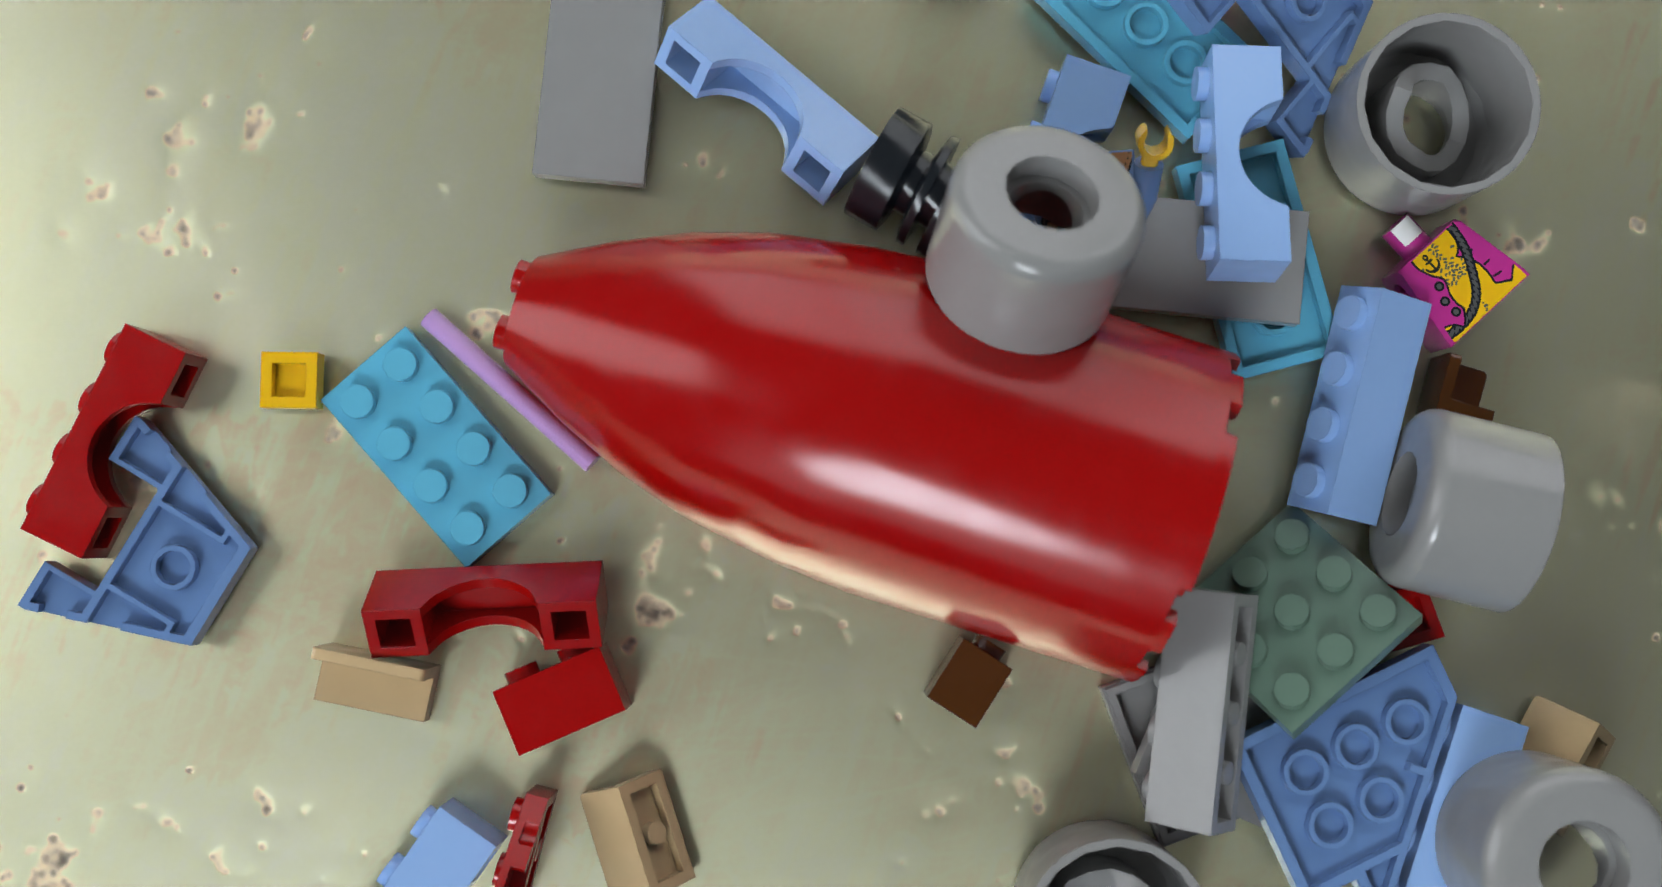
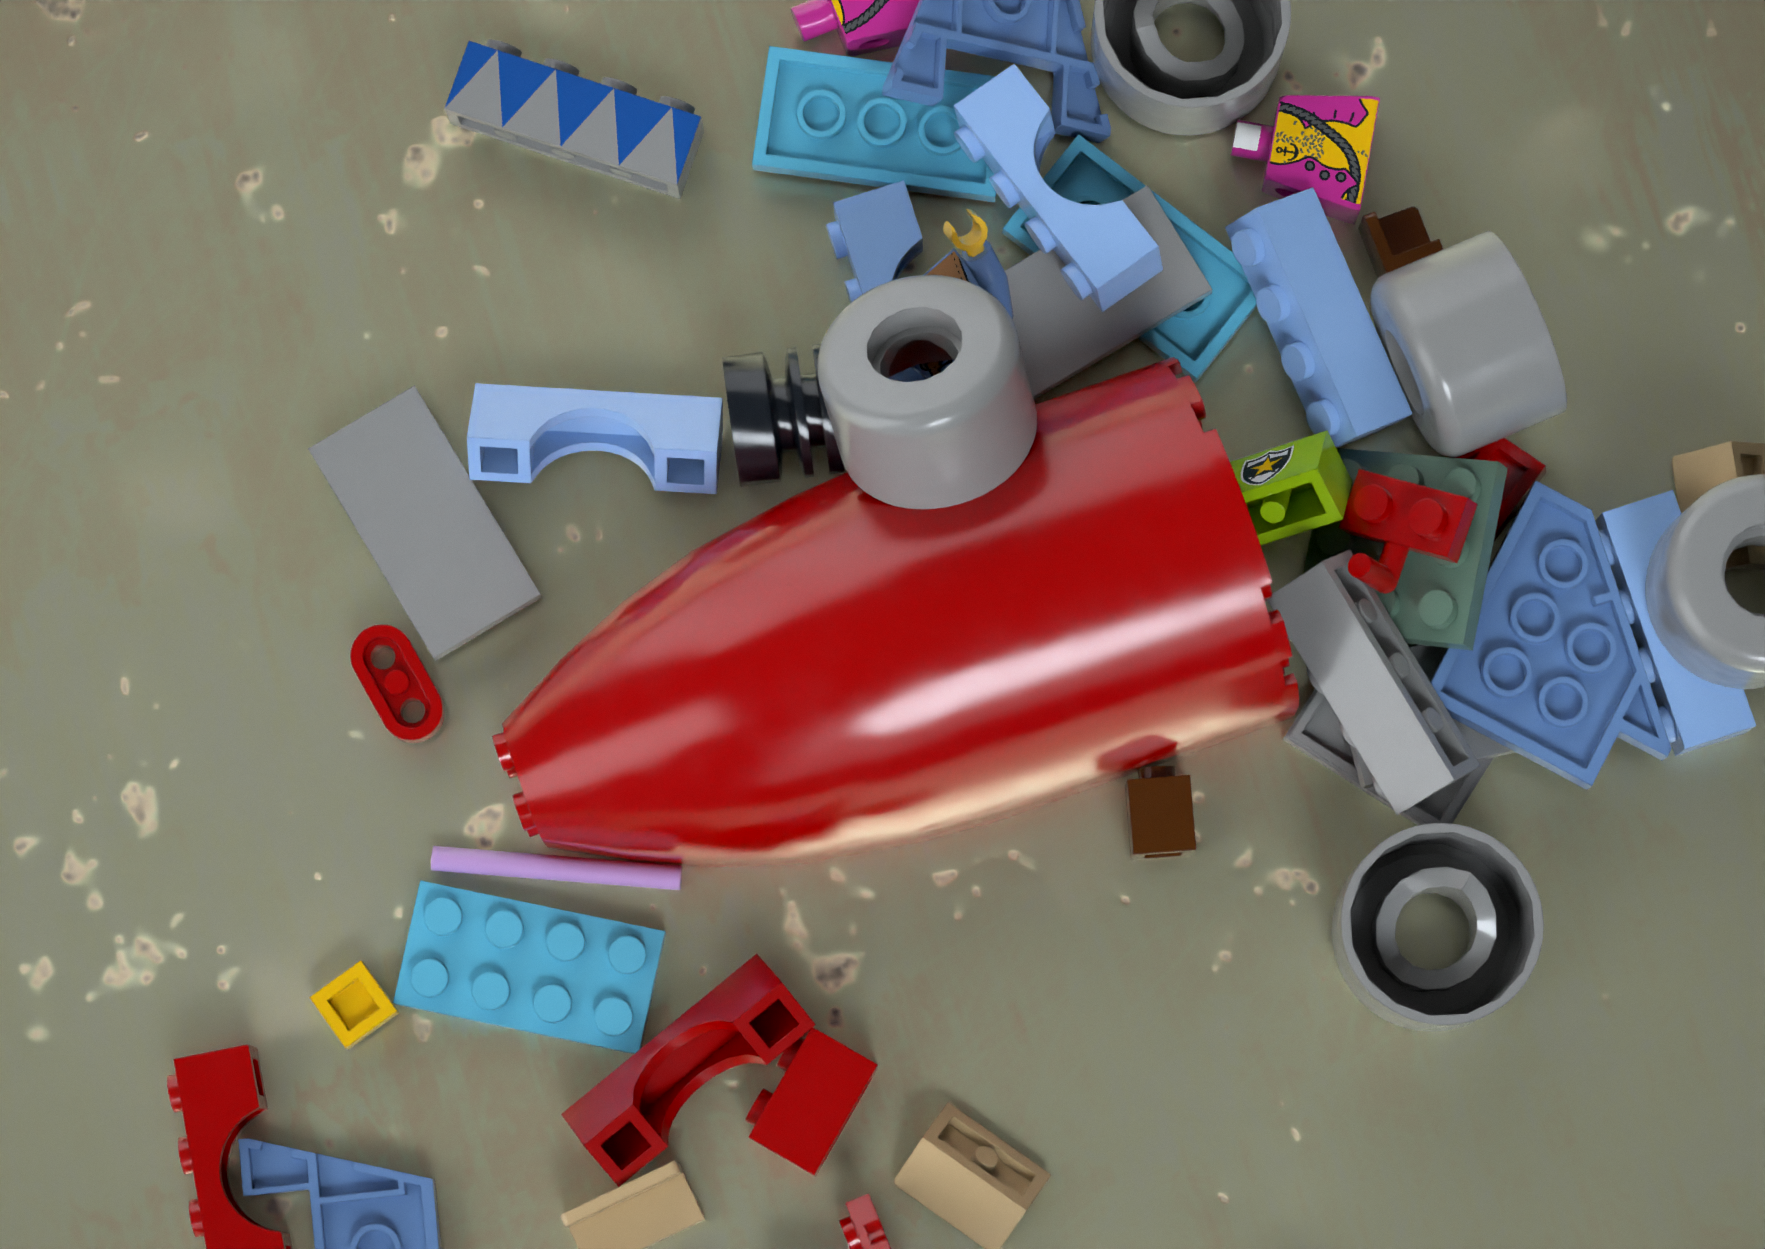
camera: 30 degrees left, 5 degrees down
none -> red plate [350,624,445,743]
none -> lime brick [1230,431,1353,545]
none -> red plate [1338,469,1478,594]

